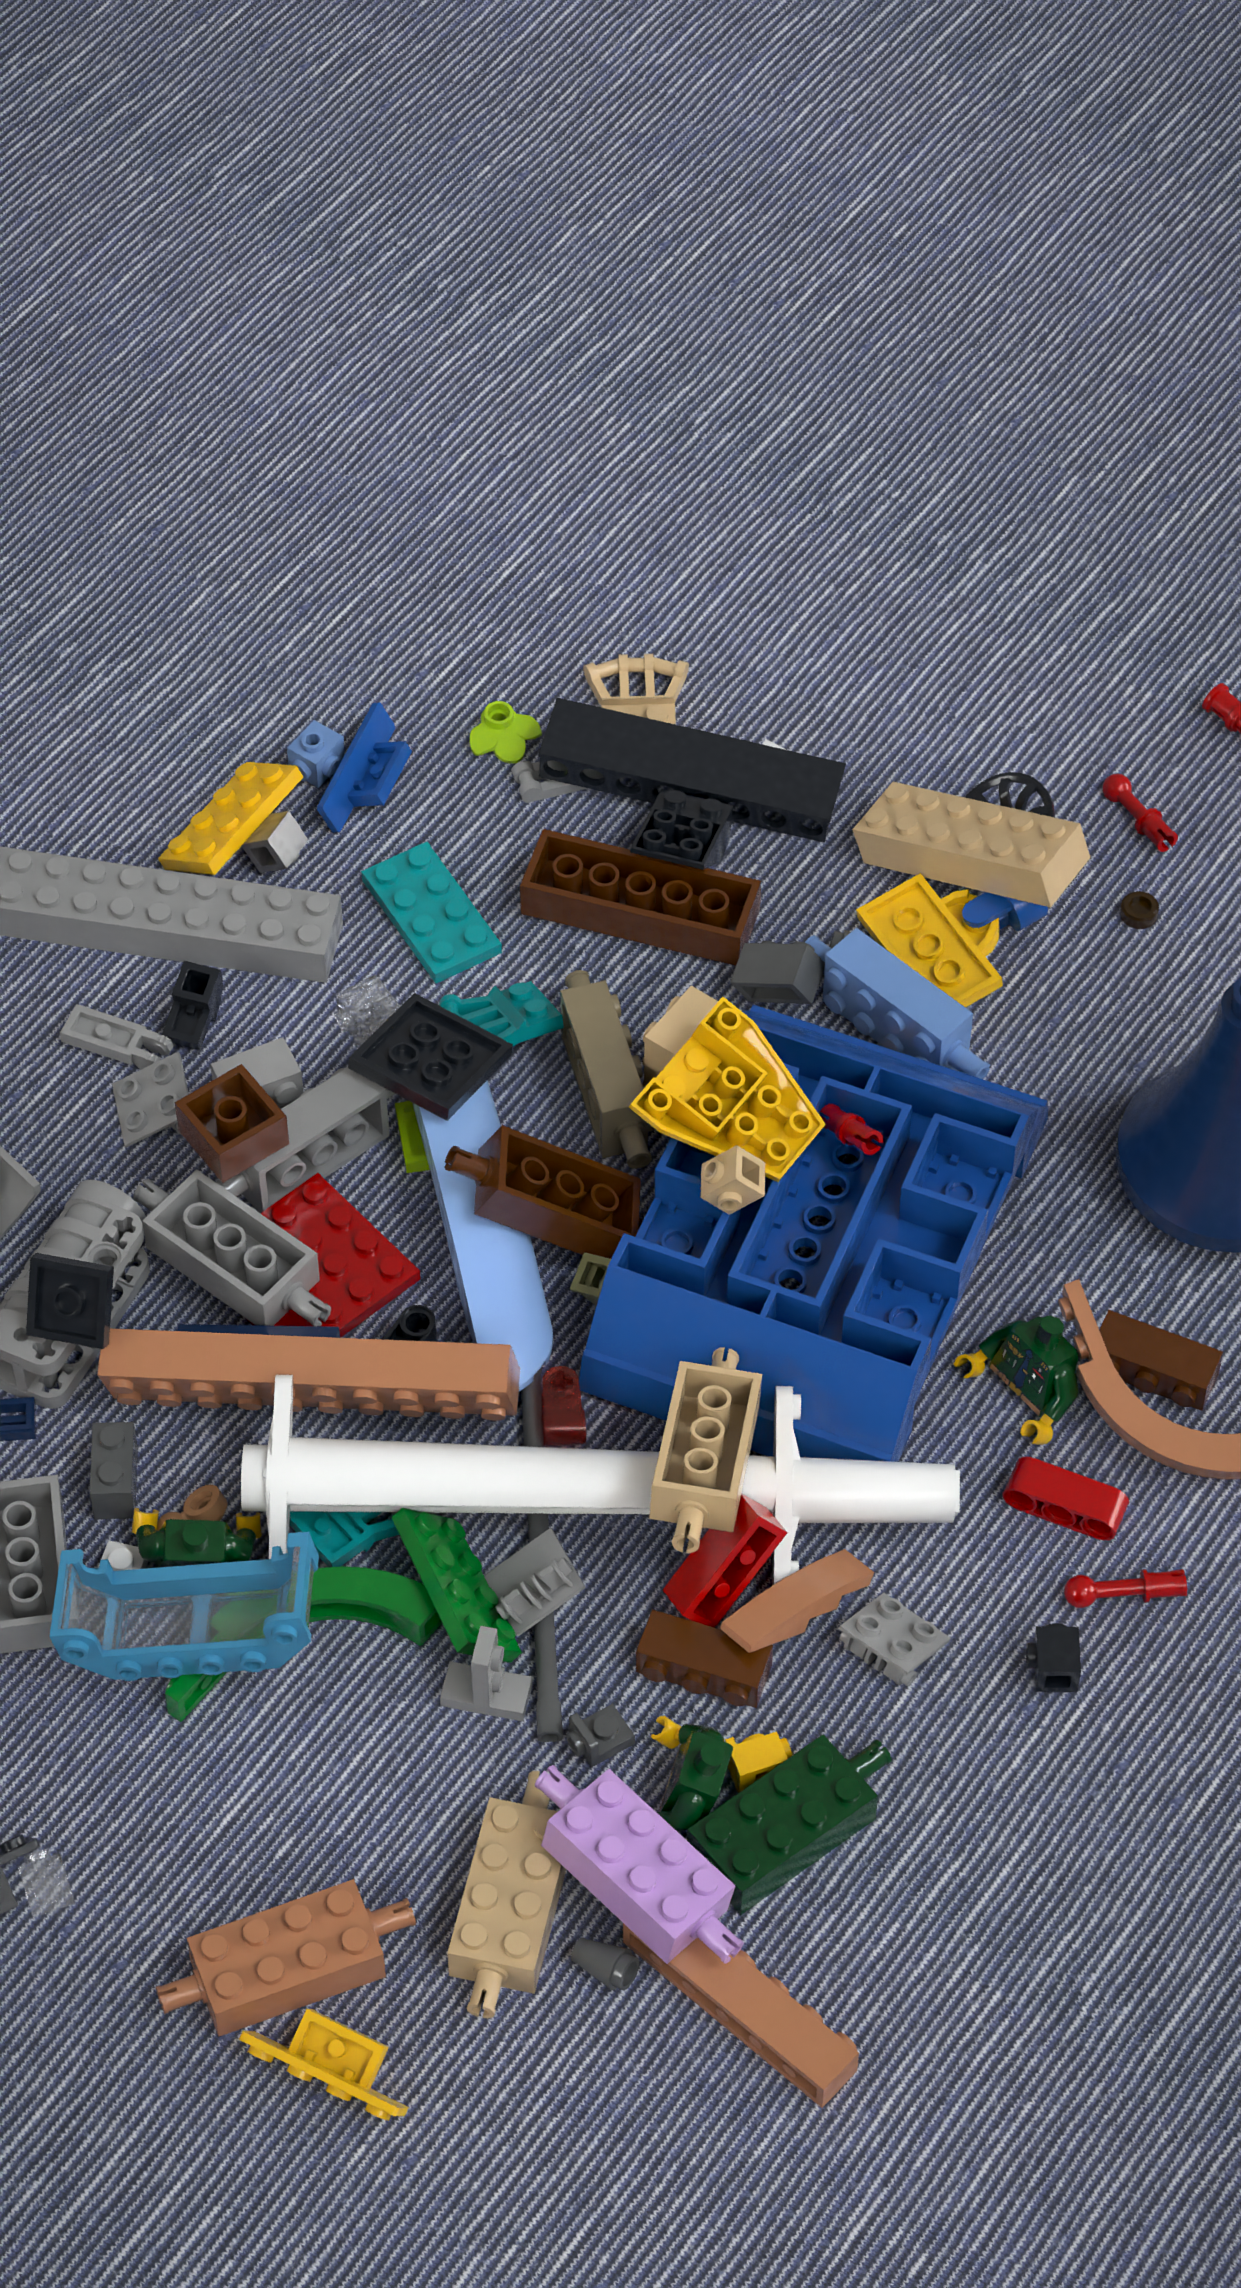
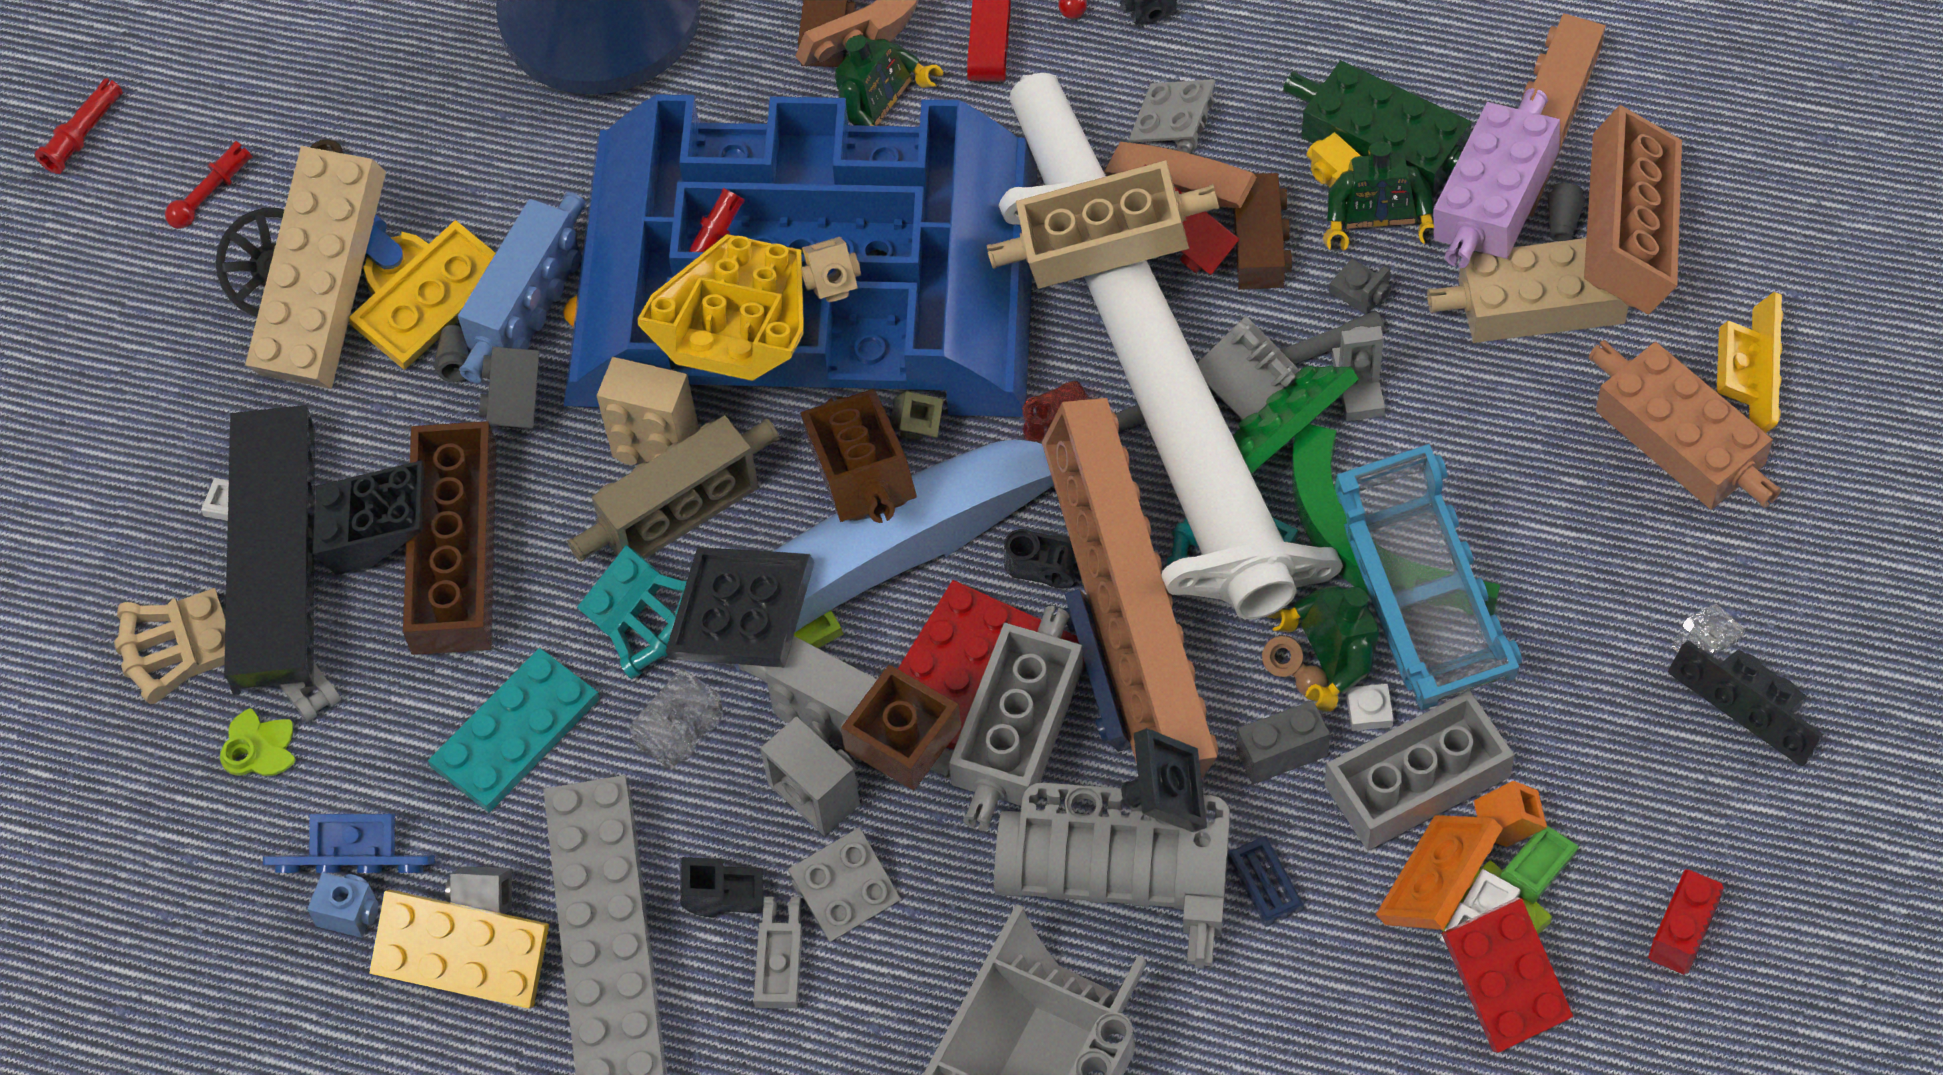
camera: 105 degrees left, 5 degrees up
none -> nougat brick [1584,105,1682,315]

